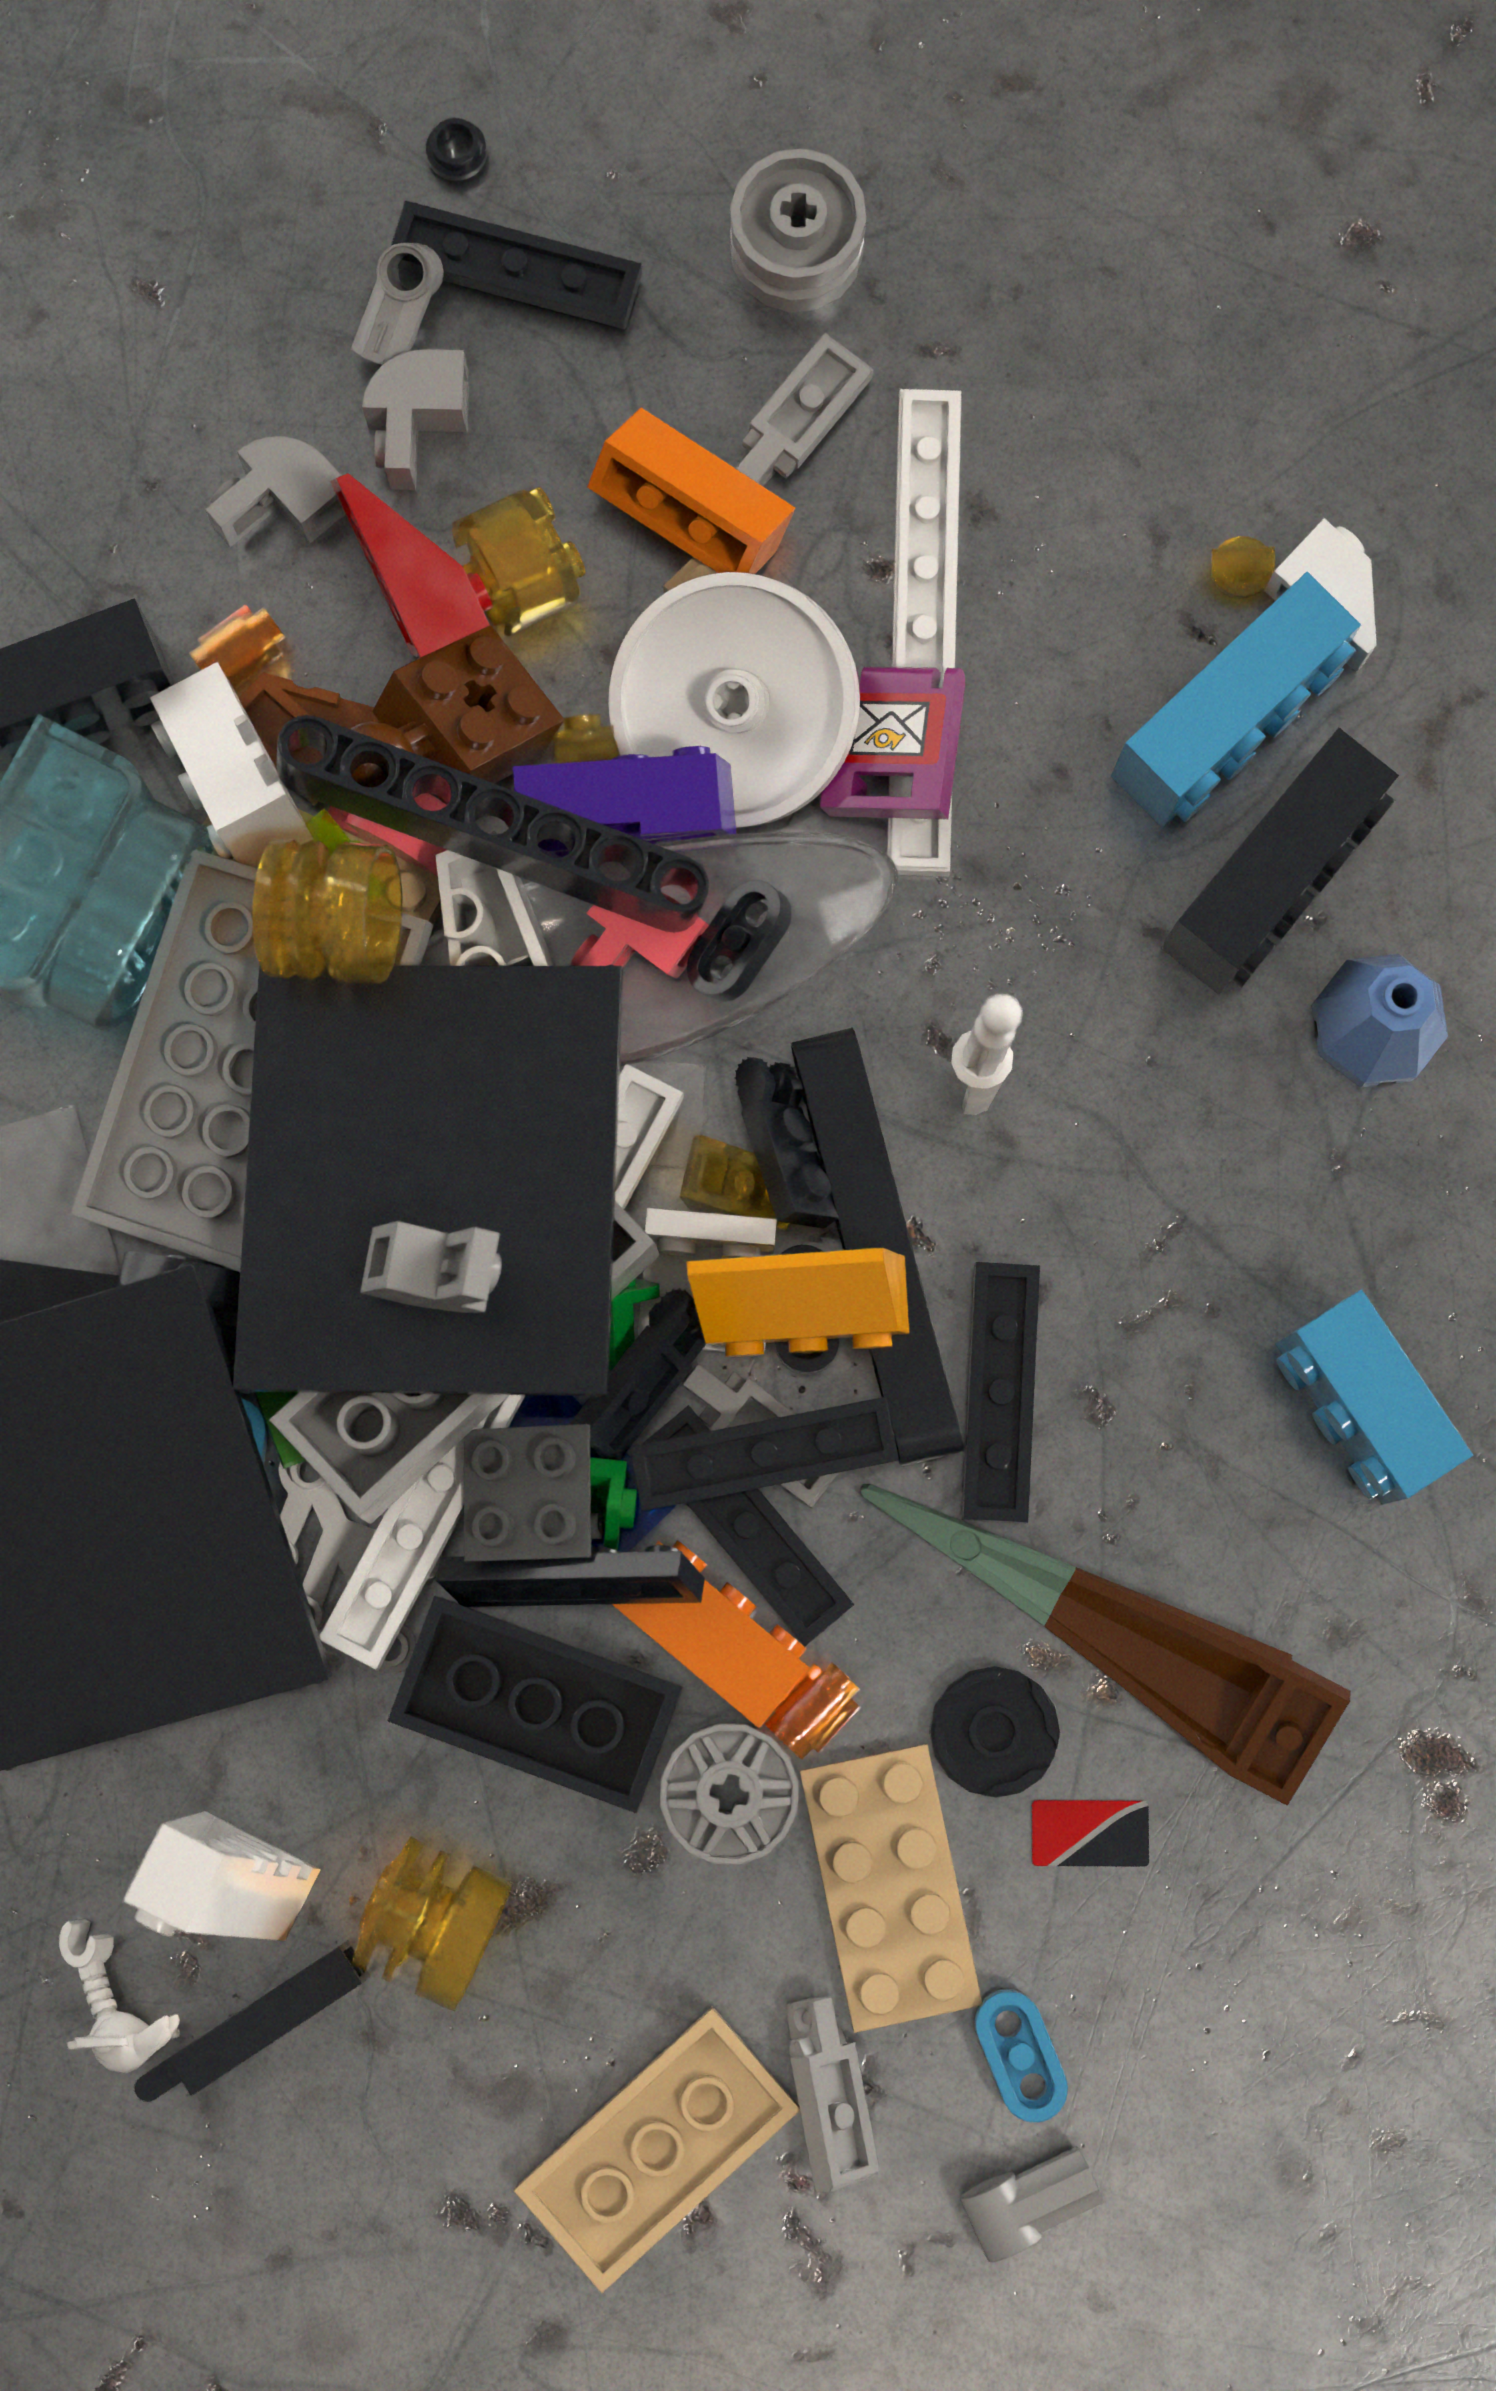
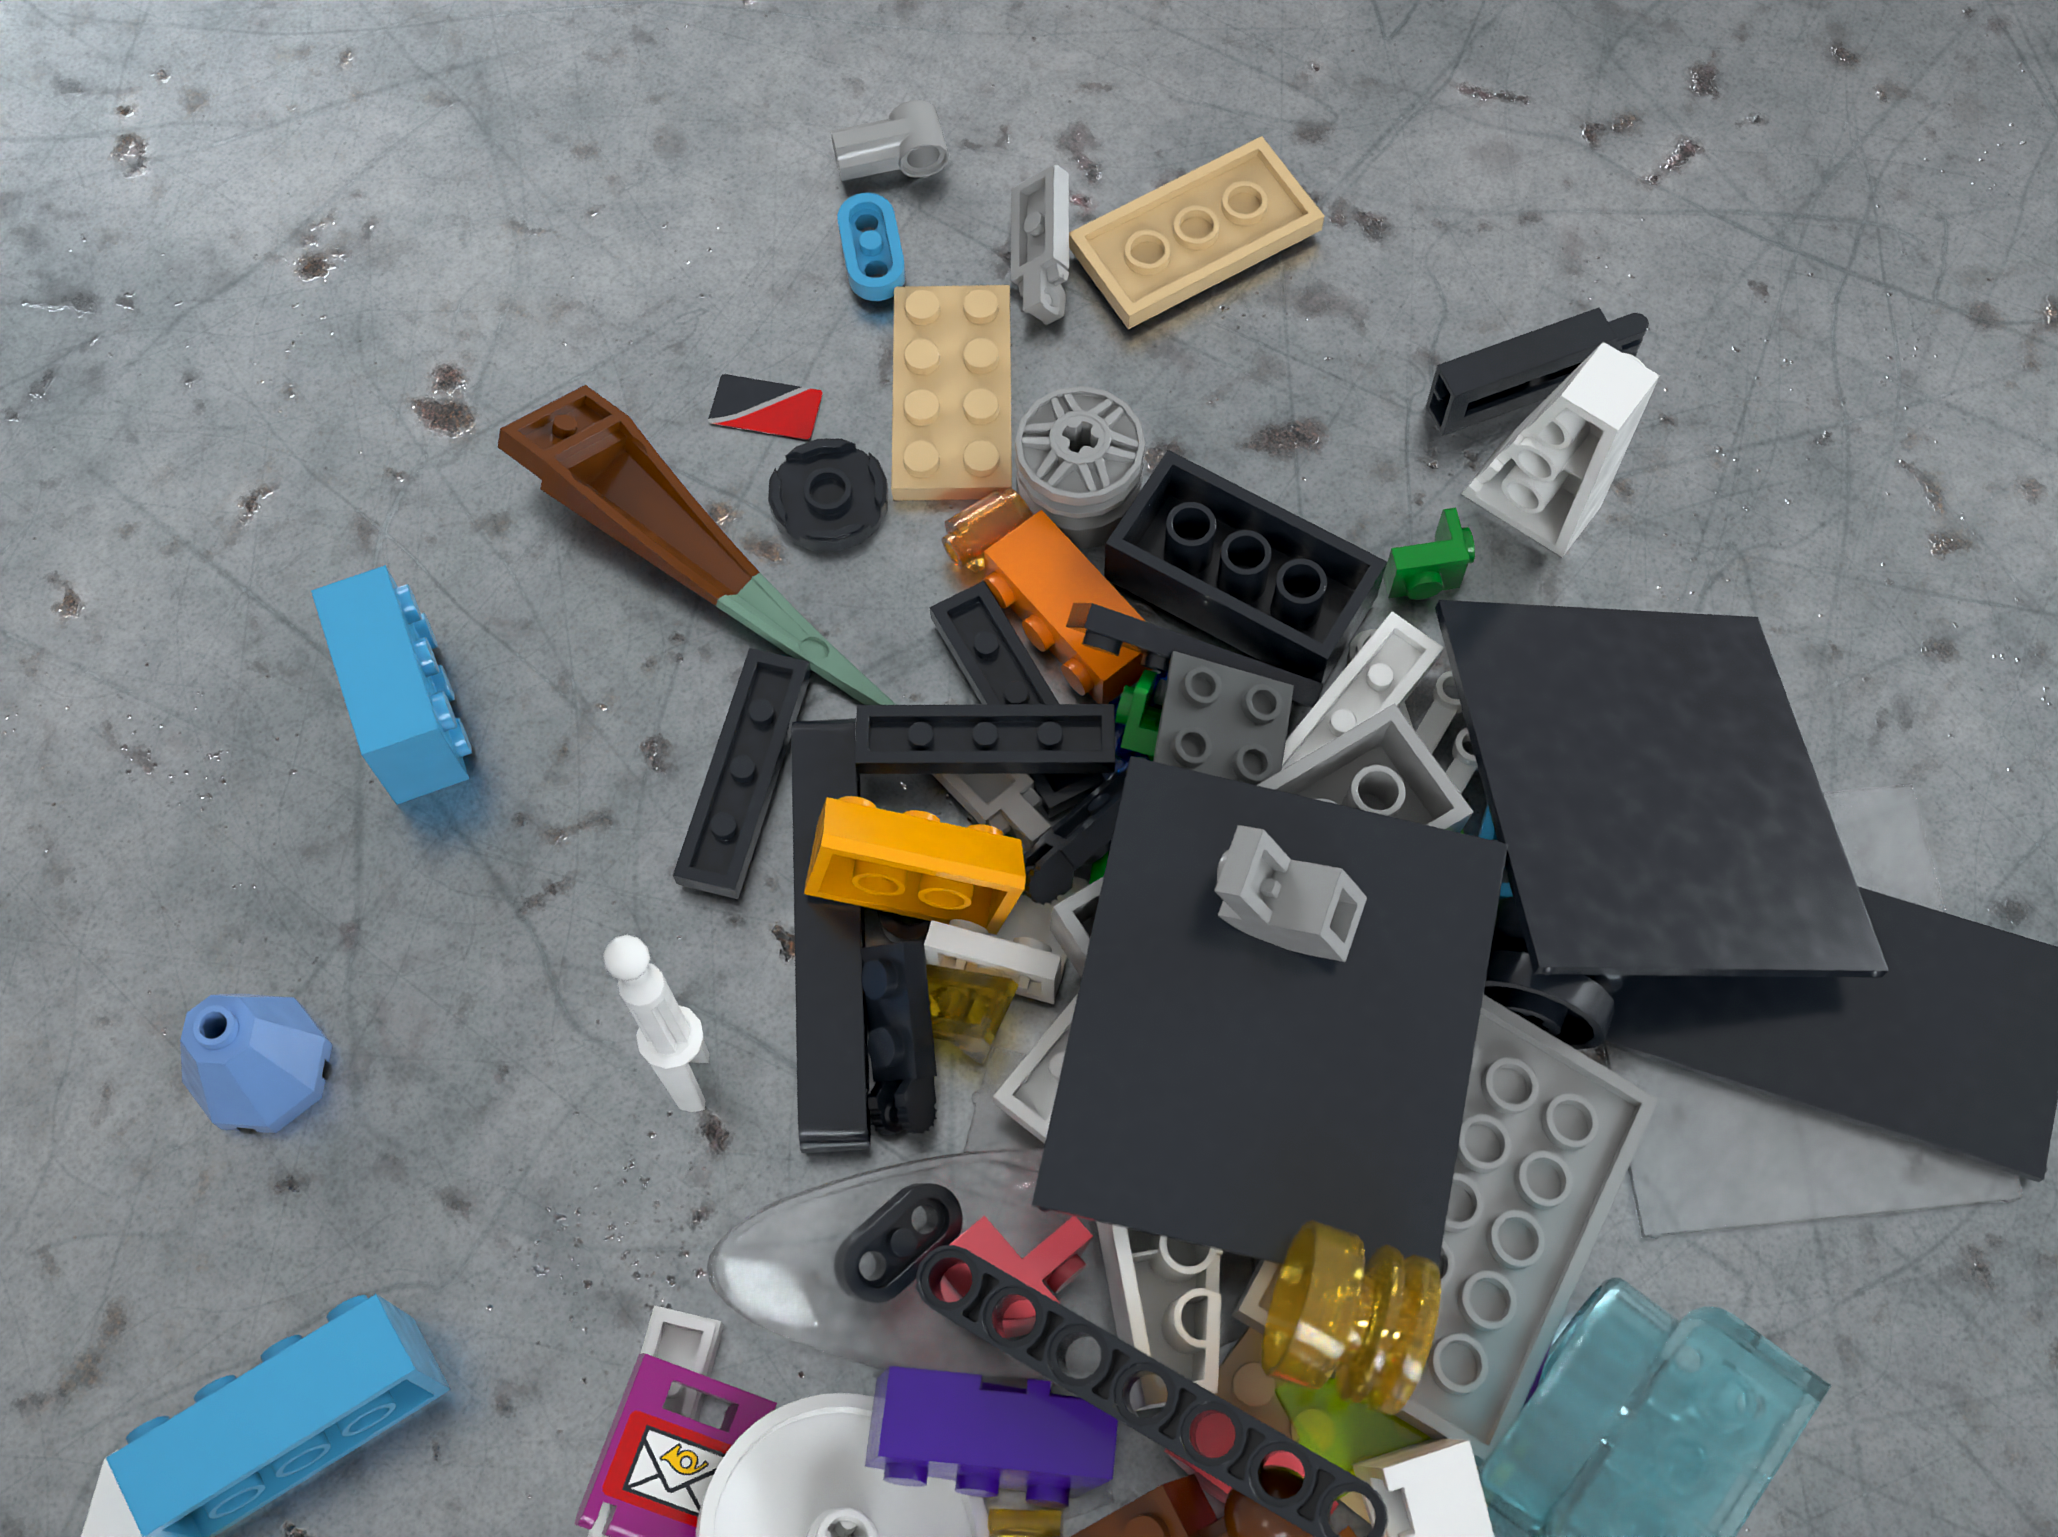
camera: 165 degrees left, 15 degrees down
white piece [59,1919,180,2073] -> none
clear yellow wheel [351,1836,514,2012] -> none
black brick [1161,727,1399,995] -> none
none -> green bracket [1383,508,1475,600]

